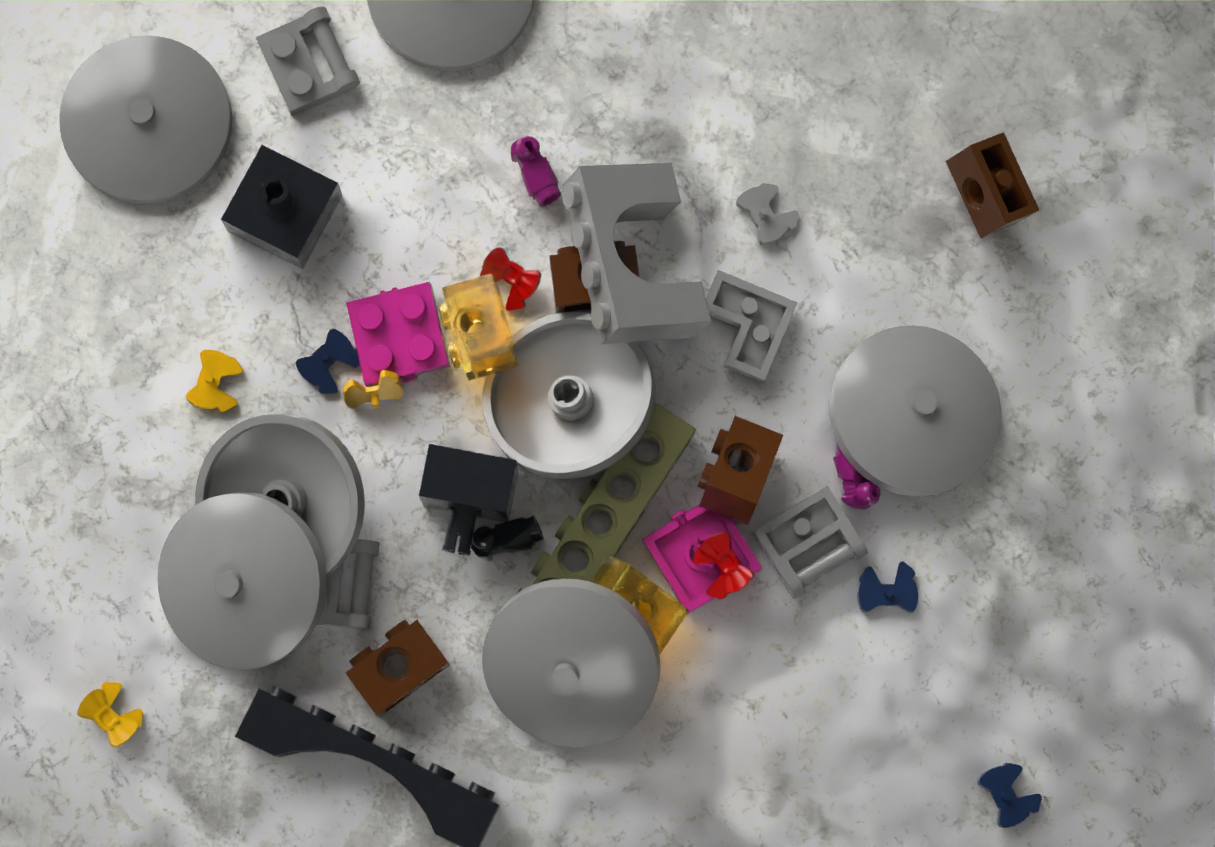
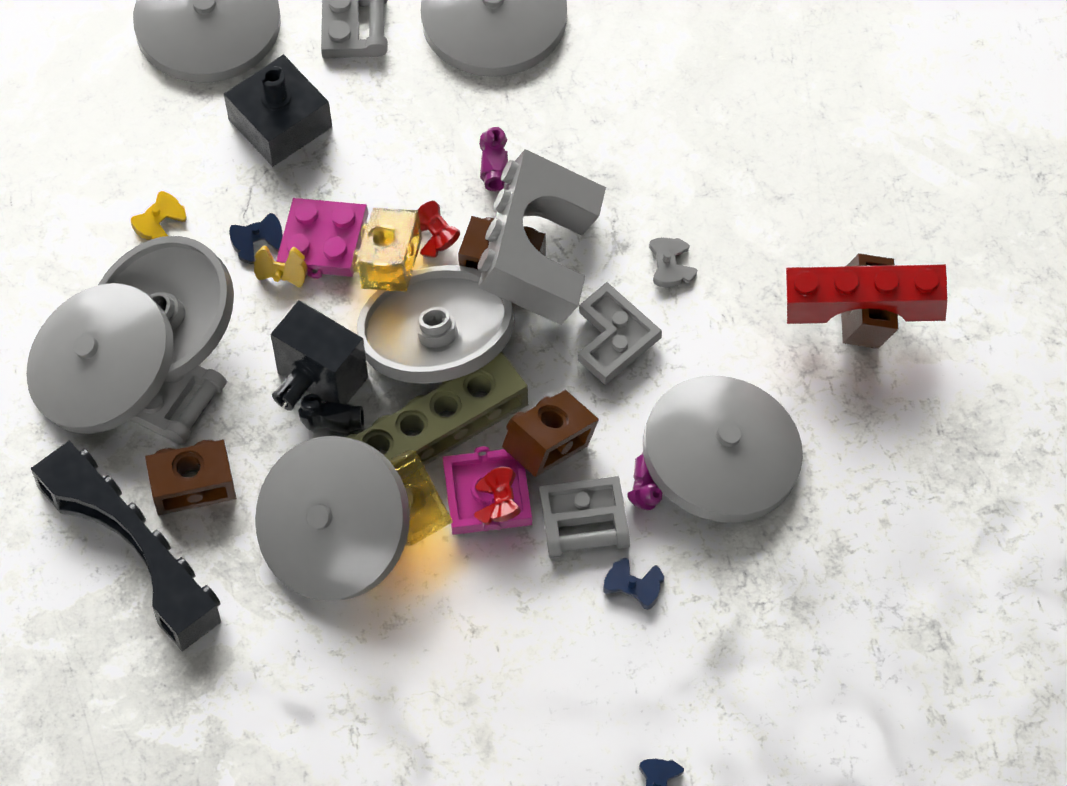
camera: 30 degrees right, 20 degrees down
none -> red arch [786,264,948,324]

